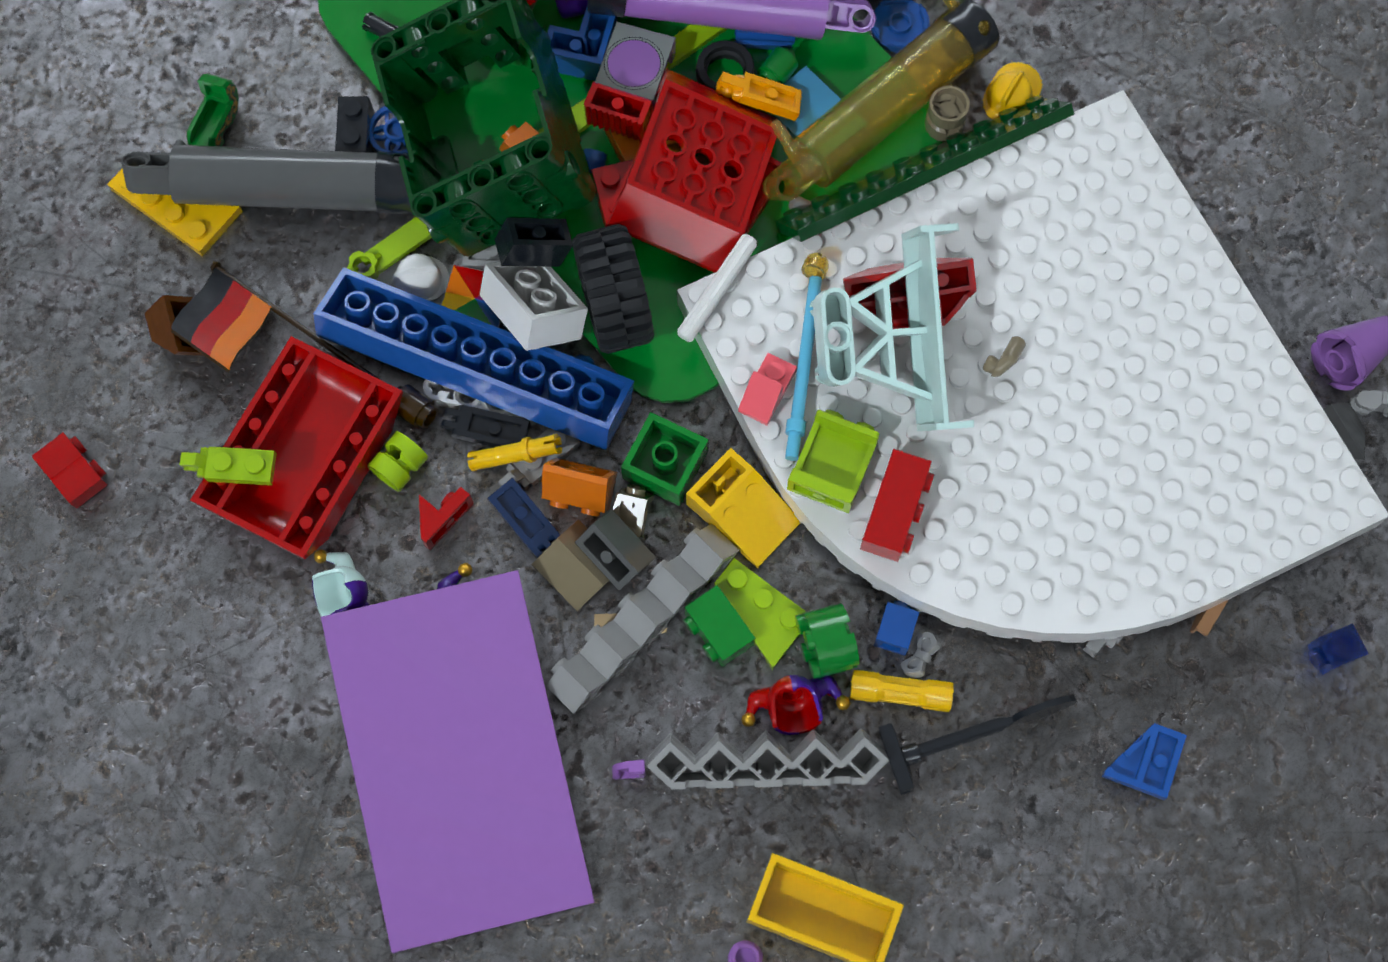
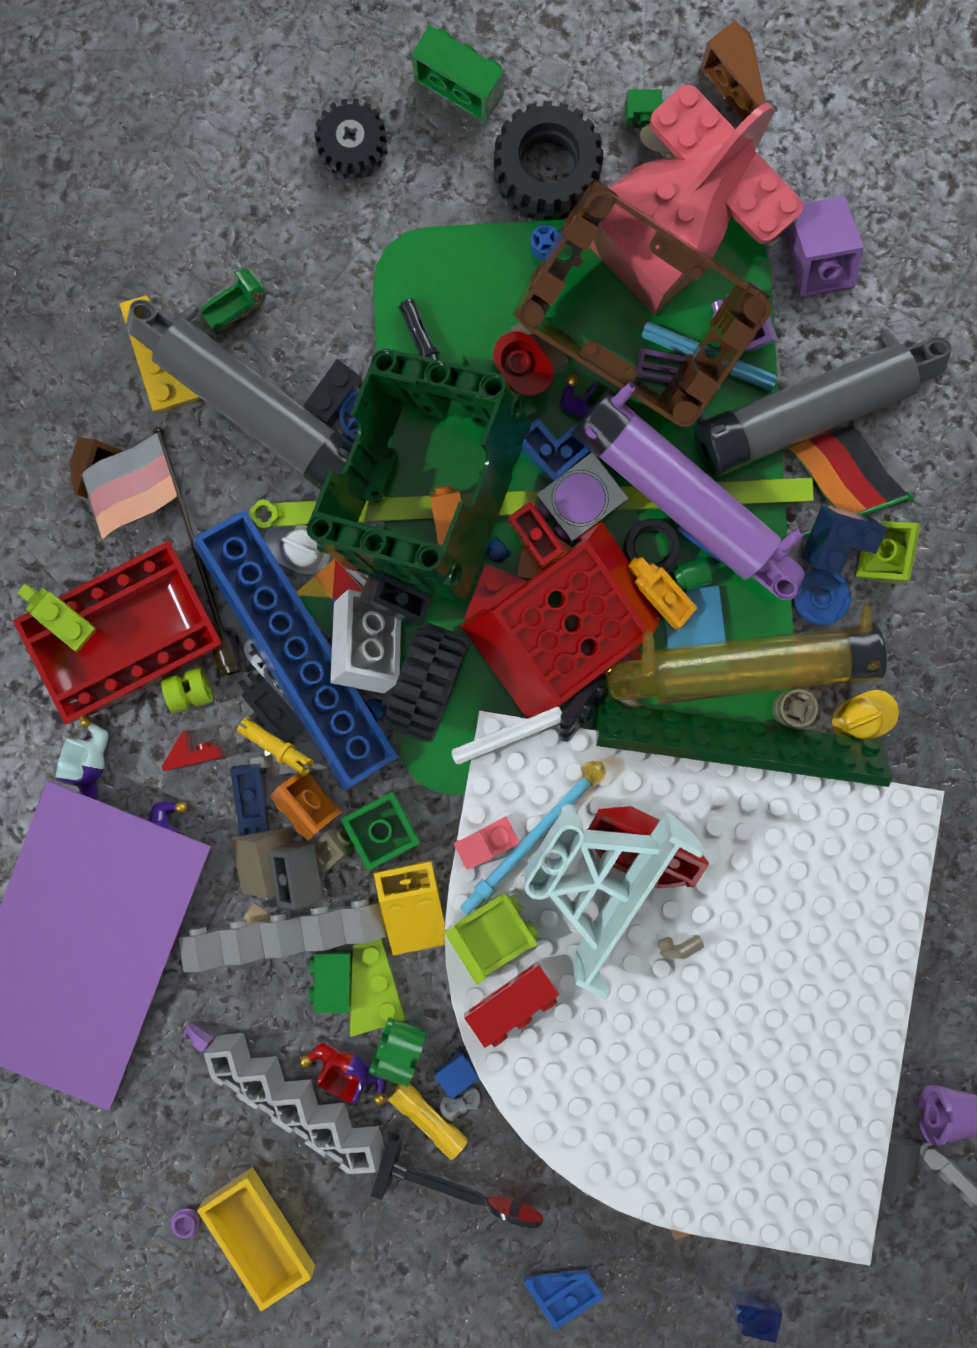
camera: 35 degrees right, 15 degrees up
none -> black hinge [559,673,608,742]

